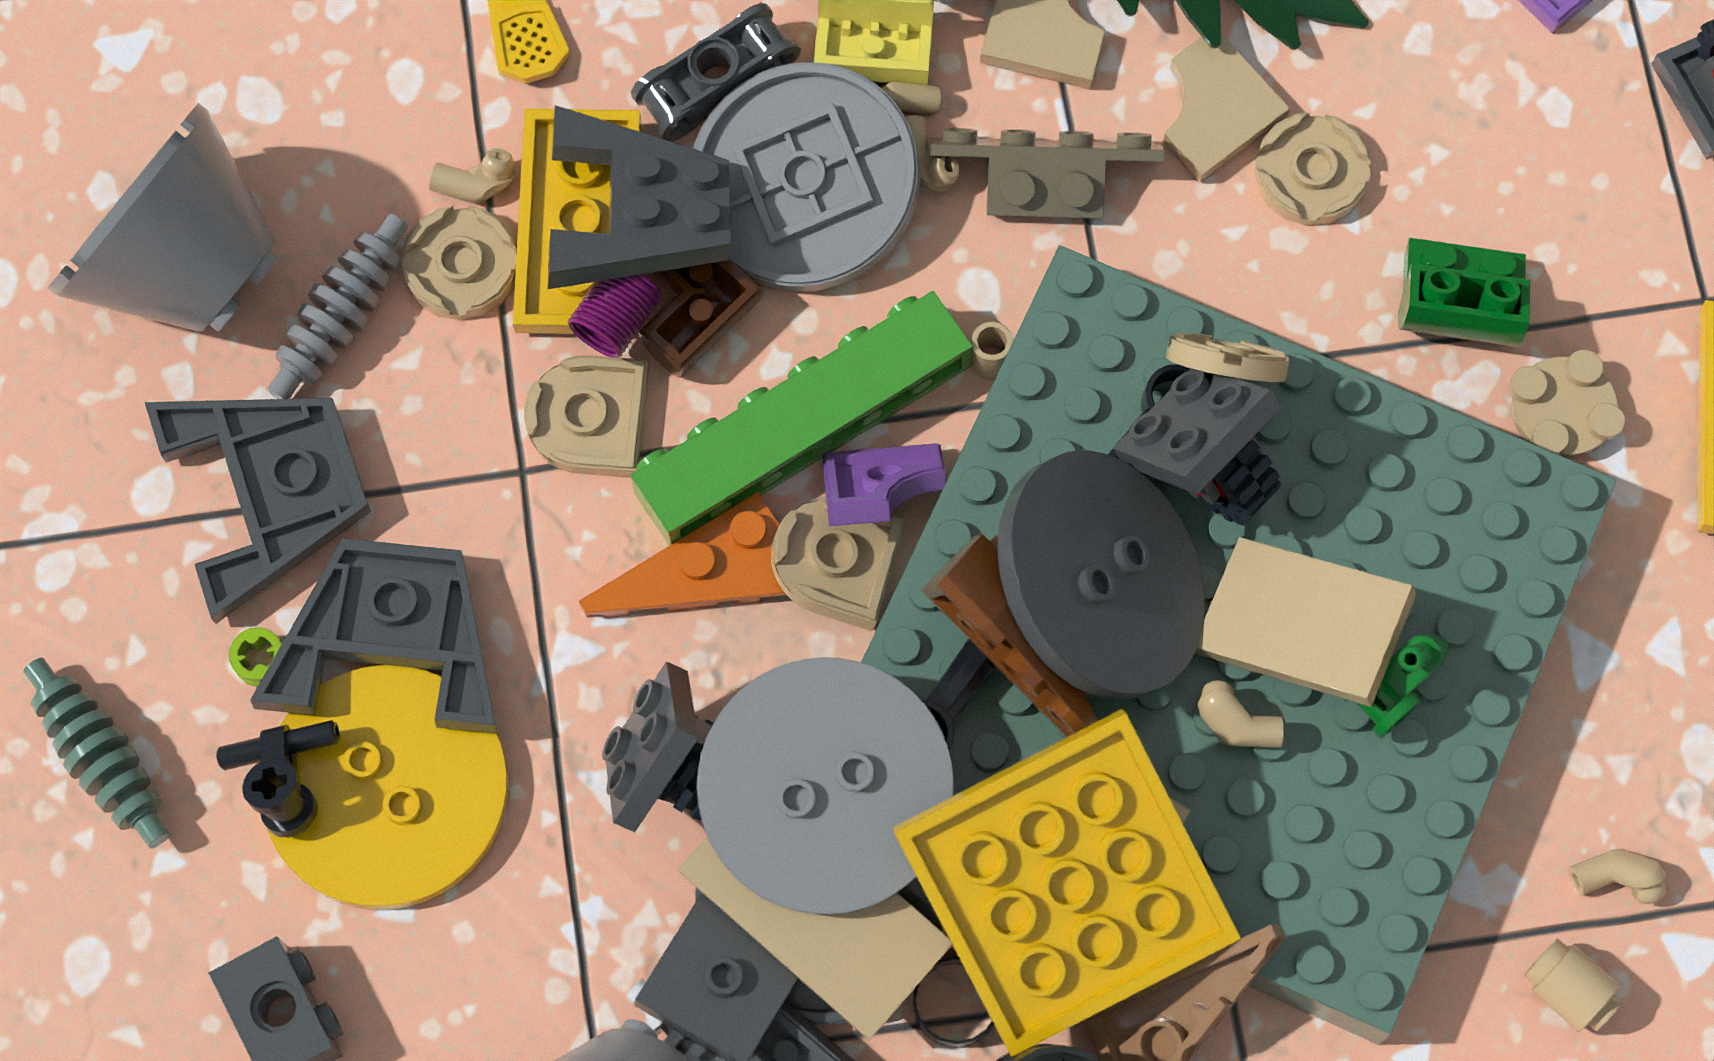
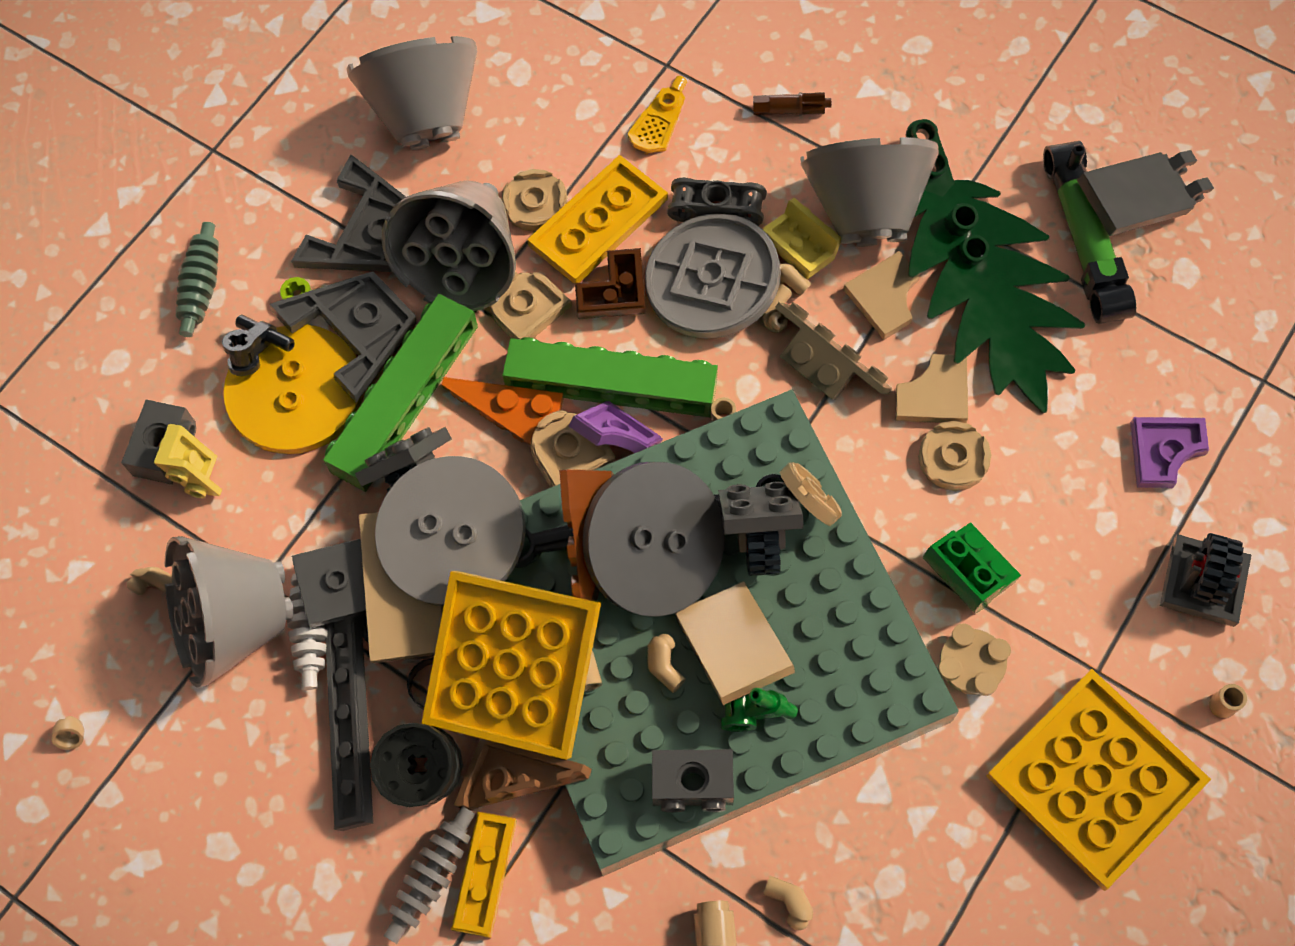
camera: 45 degrees right, 5 degrees down
light grey piece [267,213,408,399] -> none
tan arm [429,148,515,203] -> none
dark grey wing [547,105,731,290] -> none
magenta piece [568,274,662,358] -> none
none -> light yellow bracket [154,424,222,498]
none -> bright green brick [323,294,478,492]
none -> light grey cone [381,180,516,311]
none -> dark grey brick [652,749,734,813]

